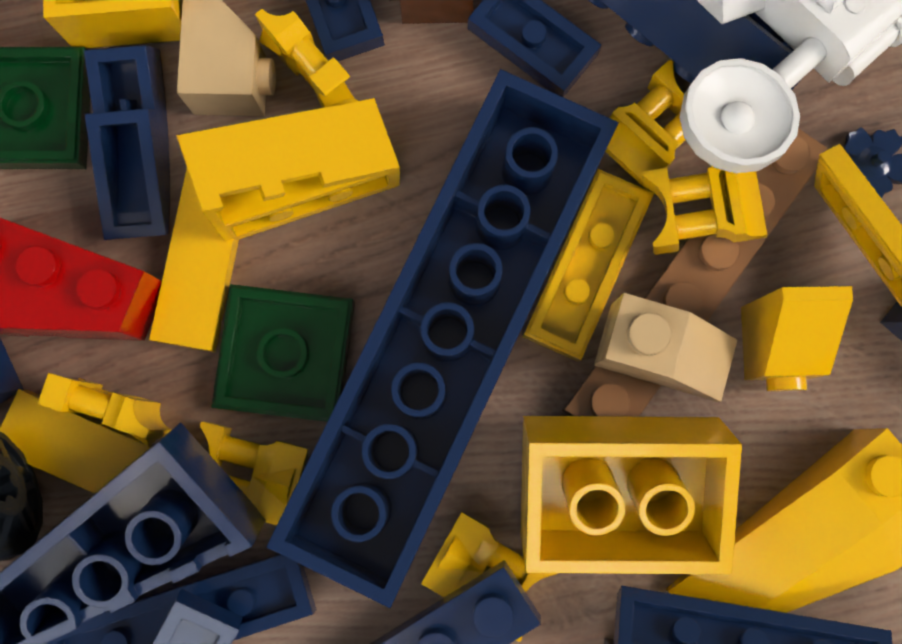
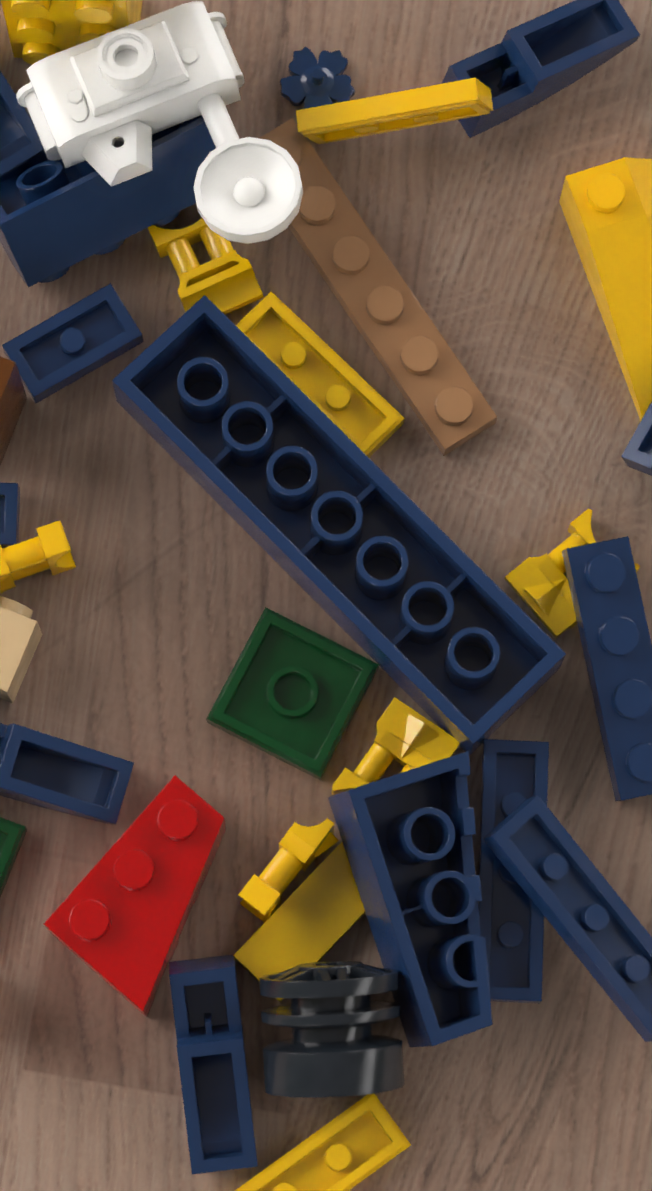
camera: 75 degrees left, 5 degrees down
yellow tile [149,168,239,353] -> none
yellow wedge [176,98,400,241] -> none
yellow brick [520,416,742,574] -> none
tan slope [594,293,737,402] -> none
yellow piece [642,167,768,255] -> none
yellow slope [741,286,853,392] -> none

